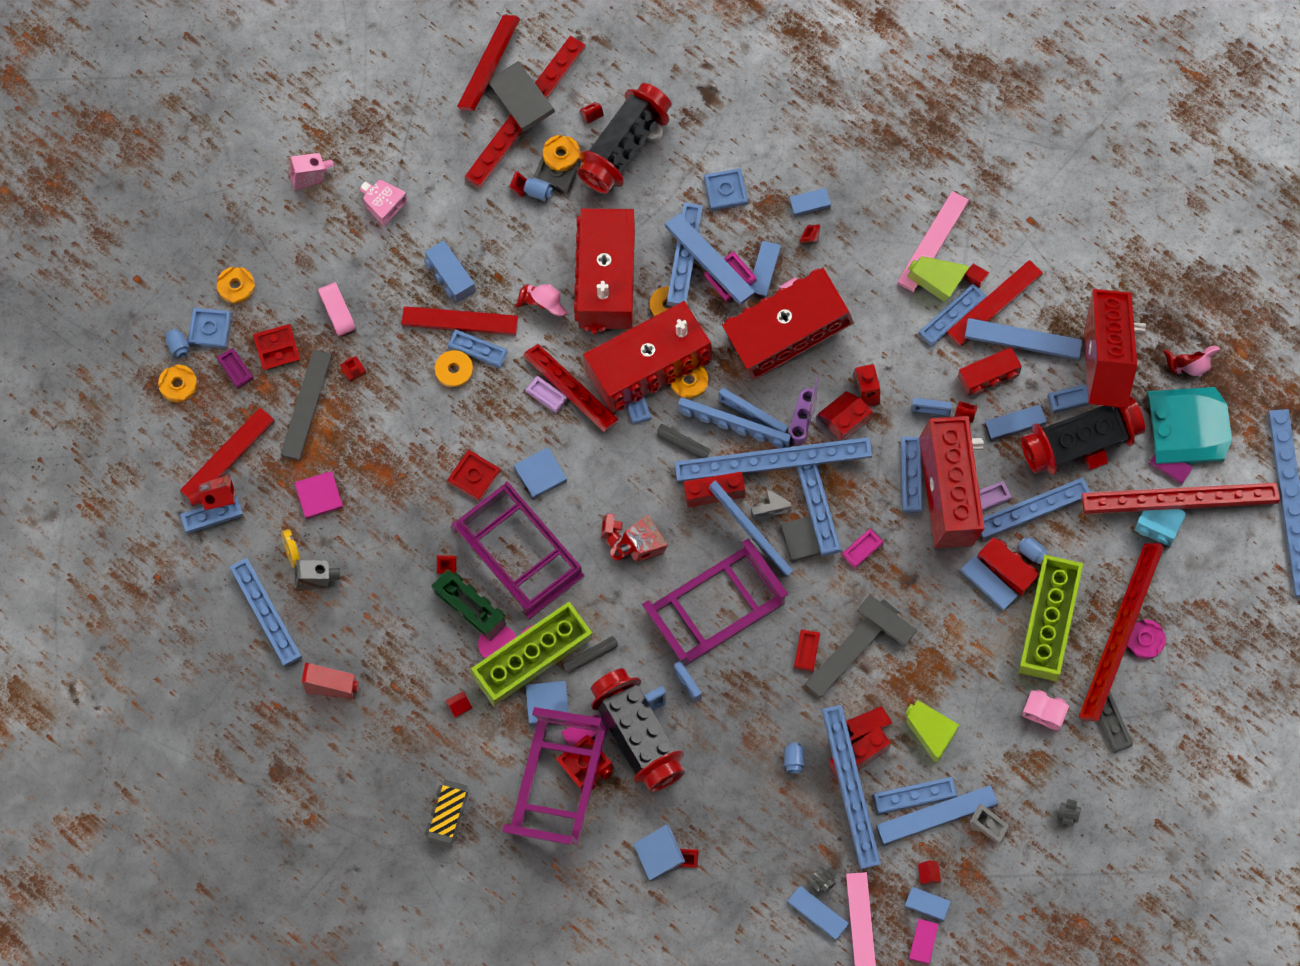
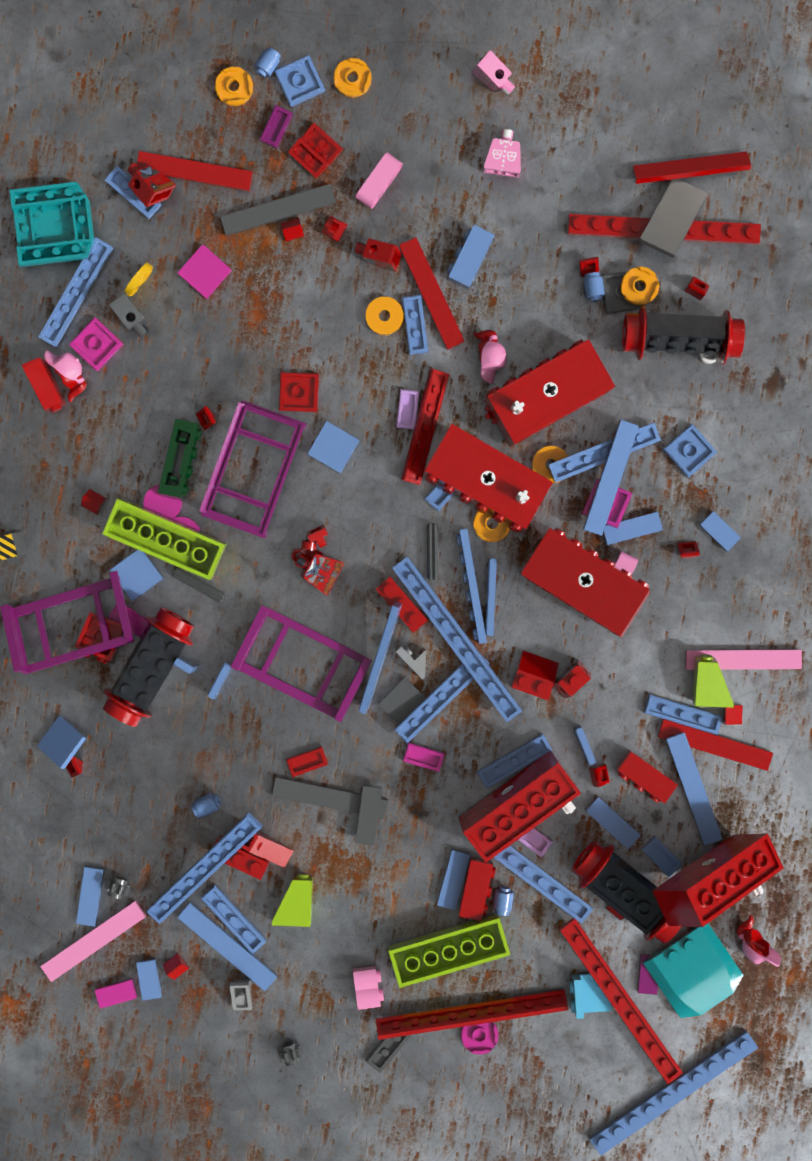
camera: 60 degrees right, 20 degrees up
medium lavender piece [789,376,819,446] -> none
none -> teal wedge [9,182,95,267]
none -> bright pink hair [44,350,87,402]
none -> dark pink tile [69,317,124,372]
none -> red slope [281,217,304,242]
none -> red torso [355,239,402,272]

